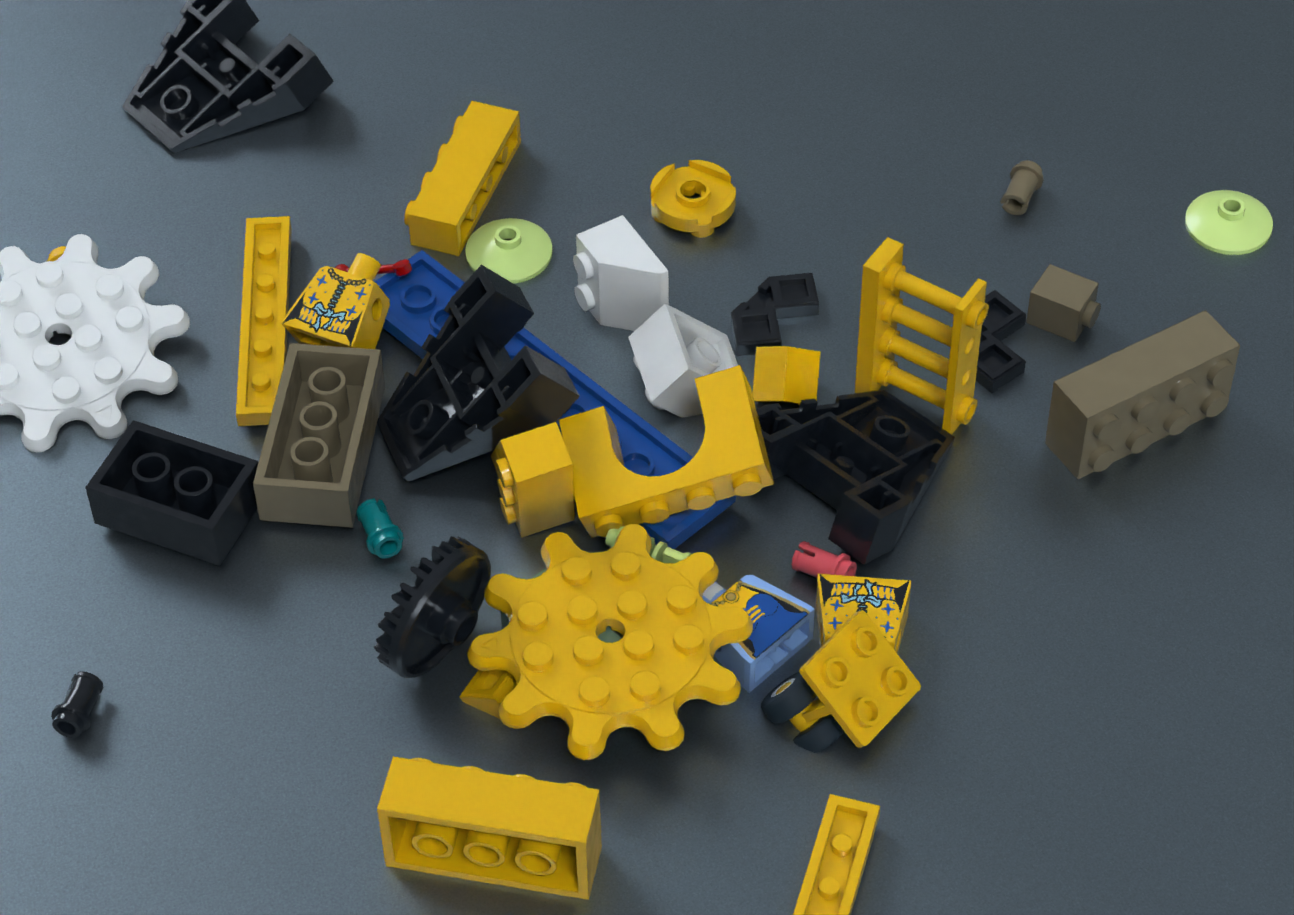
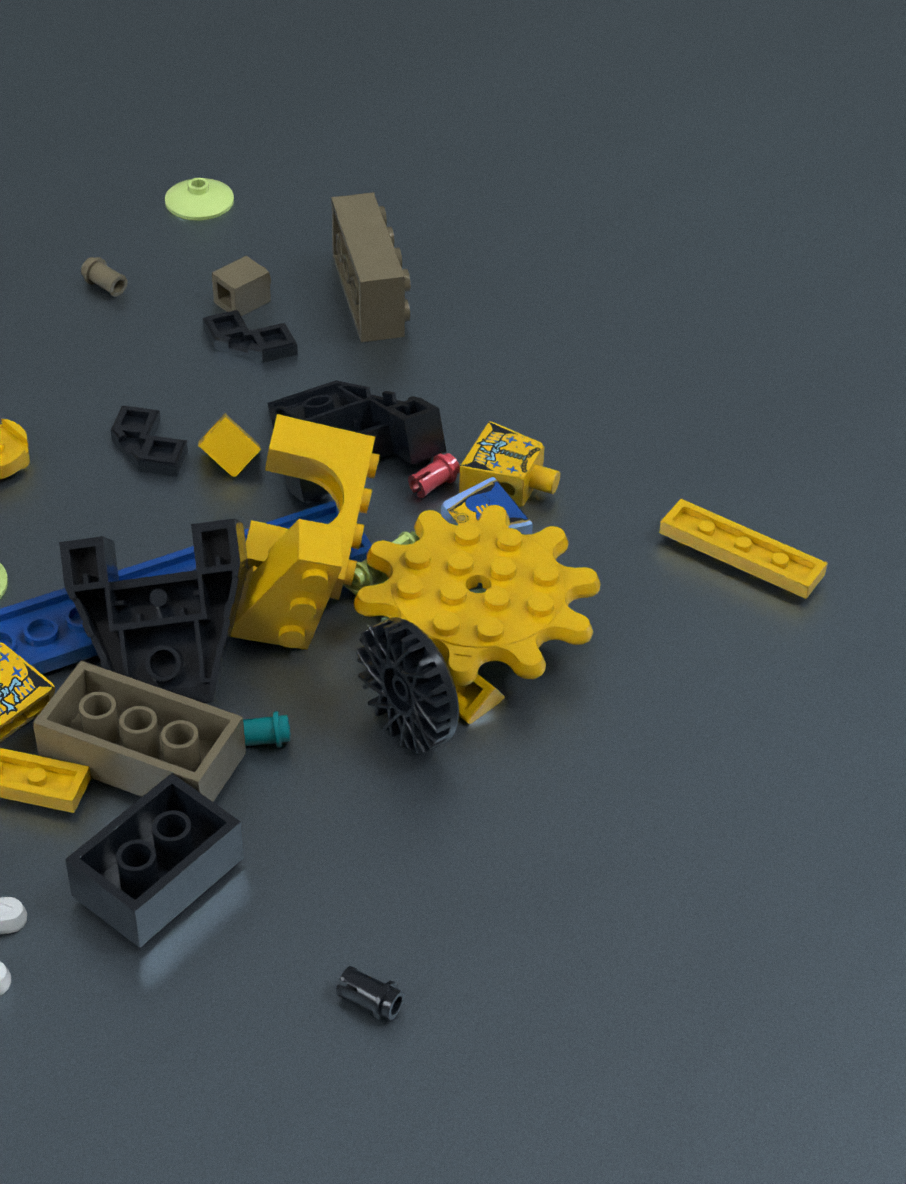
camera: 75 degrees left, 5 degrees down
yellow brick [377,756,602,900] -> none
white slope [573,215,669,331] -> none
white slope [628,303,738,418] -> none
yellow plate [761,610,921,753] -> none
yellow fence [855,237,989,435] -> none

